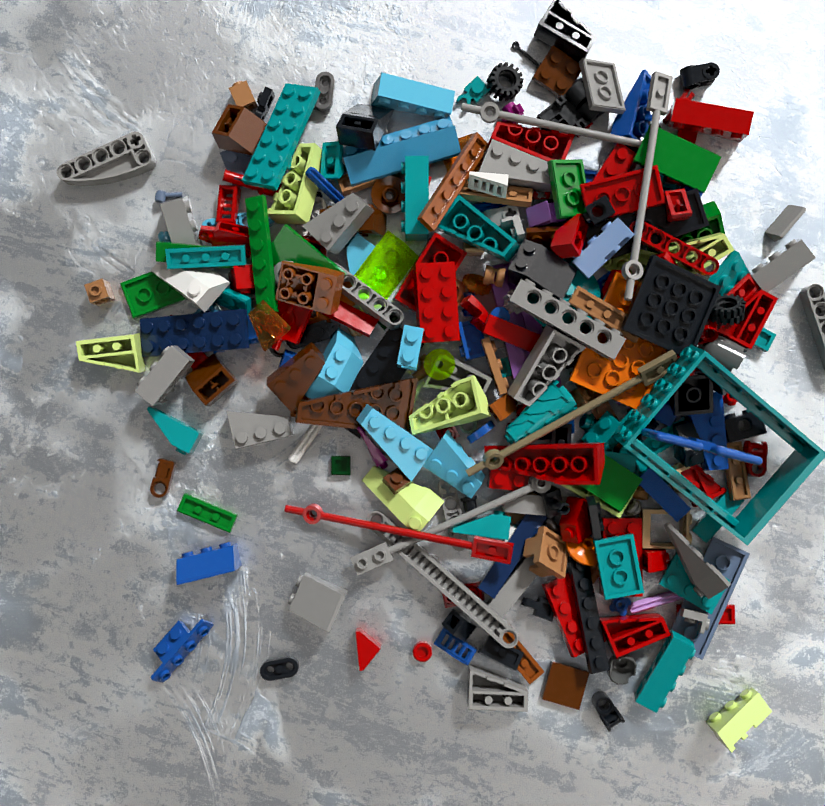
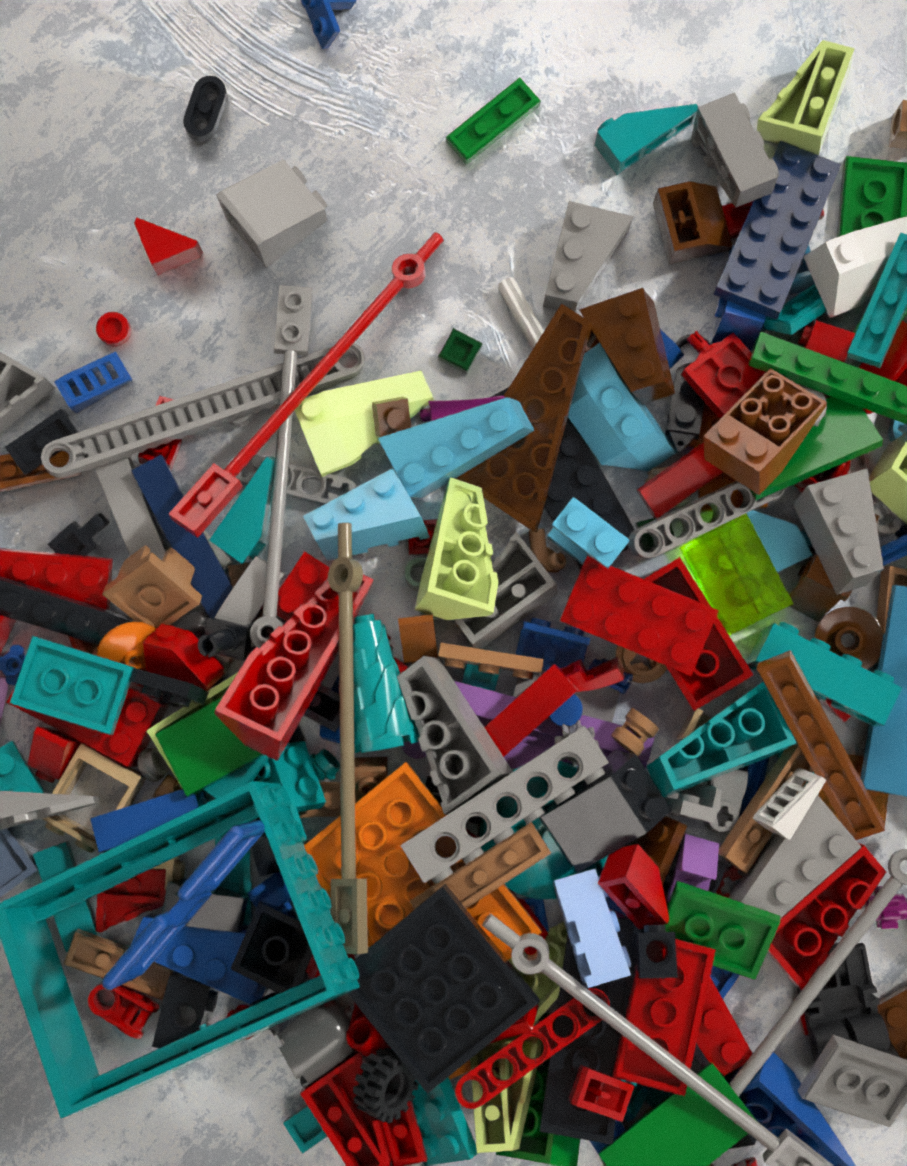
camera: 120 degrees right, 5 degrees down
reddish brown piece [150,458,176,498] -> none
blue slope [176,542,242,585] -> none
clear orange wing [248,300,291,351] -> none
clear neon green piece [424,348,455,380] -> none
black brick [442,609,477,642] -> none
black bush [460,495,477,513] -> none
clear orange gear [462,274,492,296] -> none
blue piece [466,420,495,444] -> none

